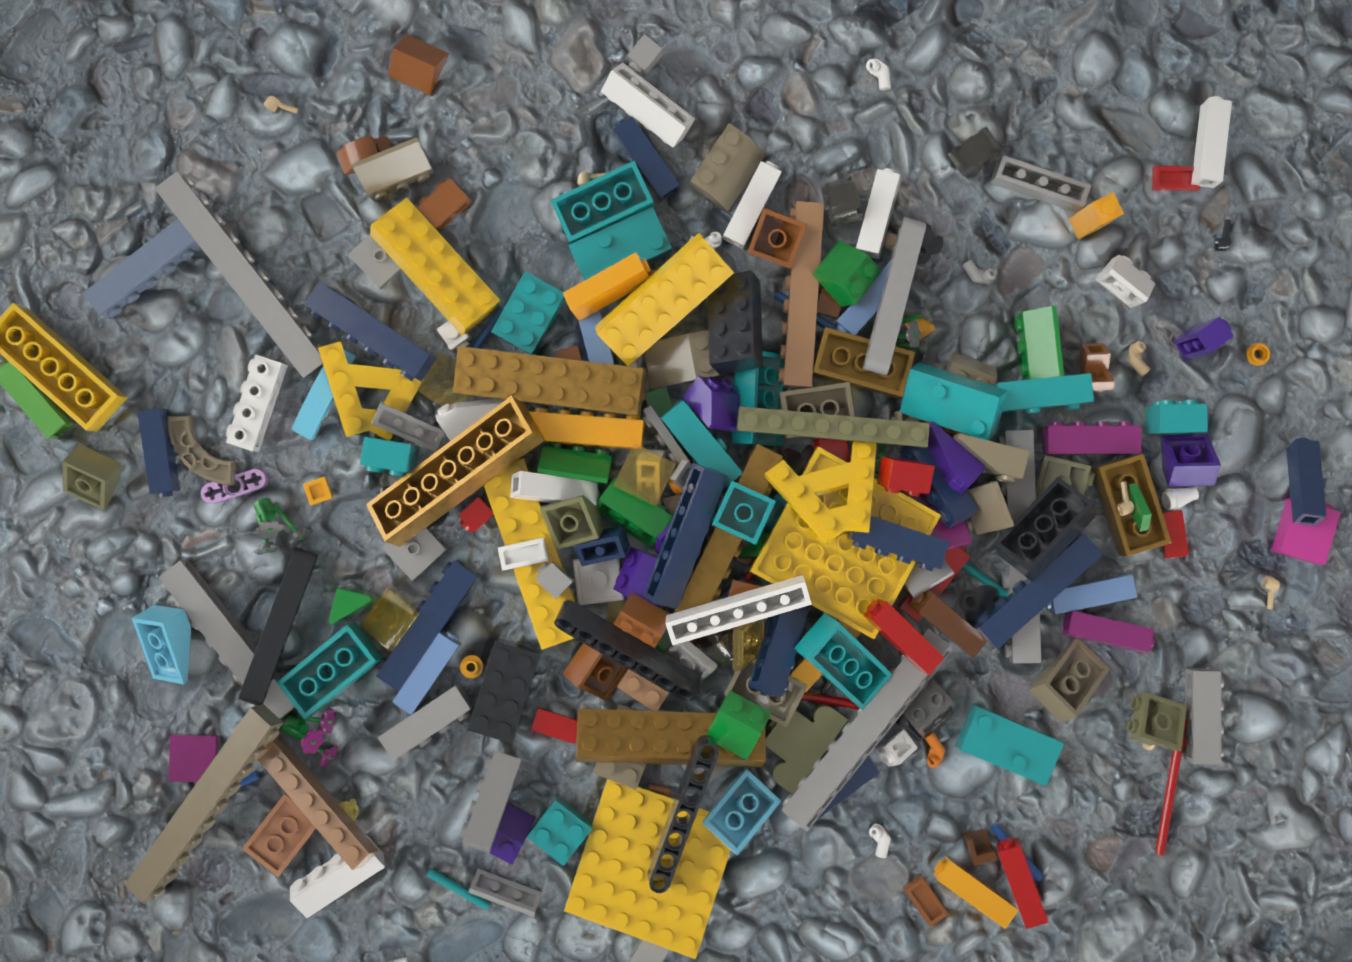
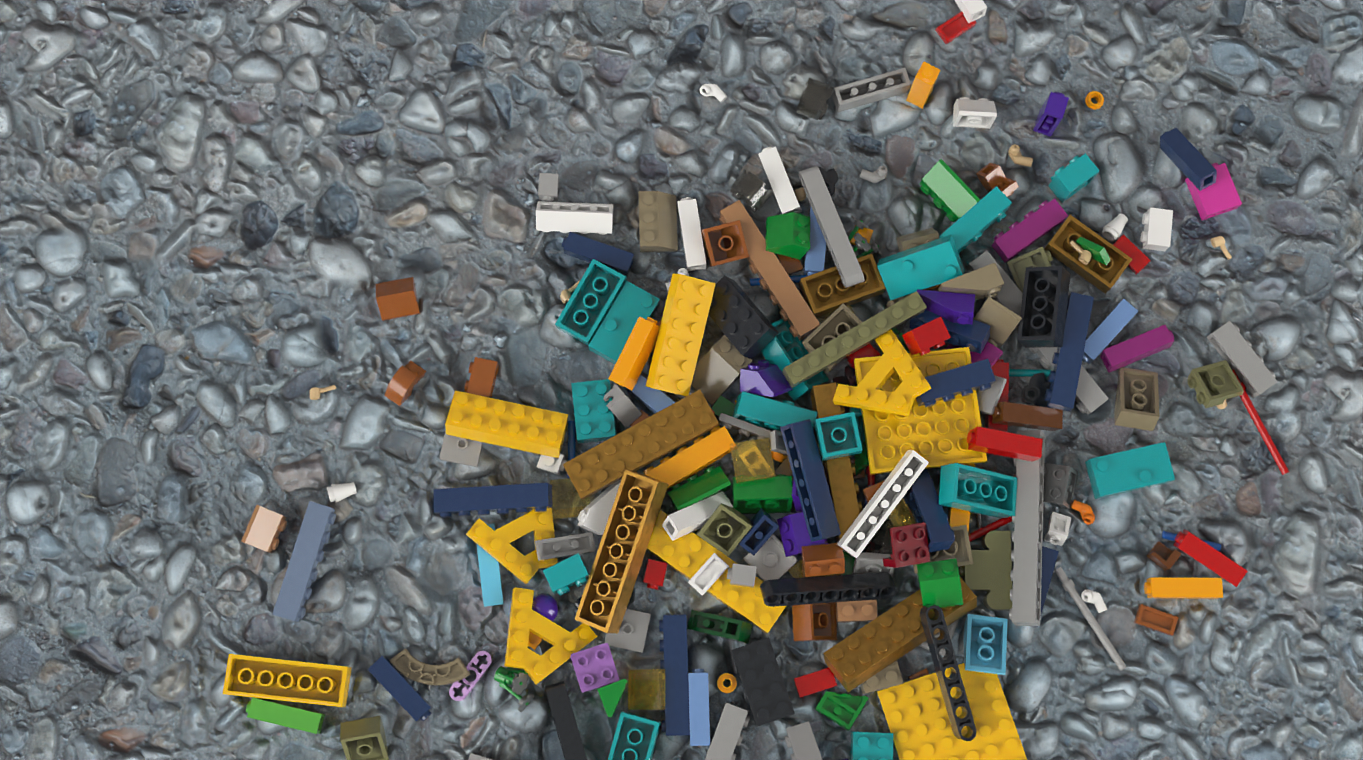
camera: 40 degrees left, 10 degrees down
light grey brick [154,171,323,378] -> none
white brick [226,354,288,452] -> none
slope [351,137,435,200] -> none
black hand [896,714,922,742] -> none
dark purple slope [1161,434,1221,487] -> none
black hand [1214,219,1232,251] -> none
none -> slope [241,505,287,554]
none -> white cone [327,482,357,503]
none -> yellow plate [504,587,597,685]
none -> dark purple hair [532,593,558,621]
none -> medium lavender bracket [570,643,620,693]
none -> light grey hinge [603,384,642,428]
none -> dark green slope [687,610,753,644]
none -> green wing [815,691,868,731]
none -> dark red bracket [883,522,930,568]
none -> light grey bar [1054,567,1127,671]
none -> white brick [1140,208,1173,252]

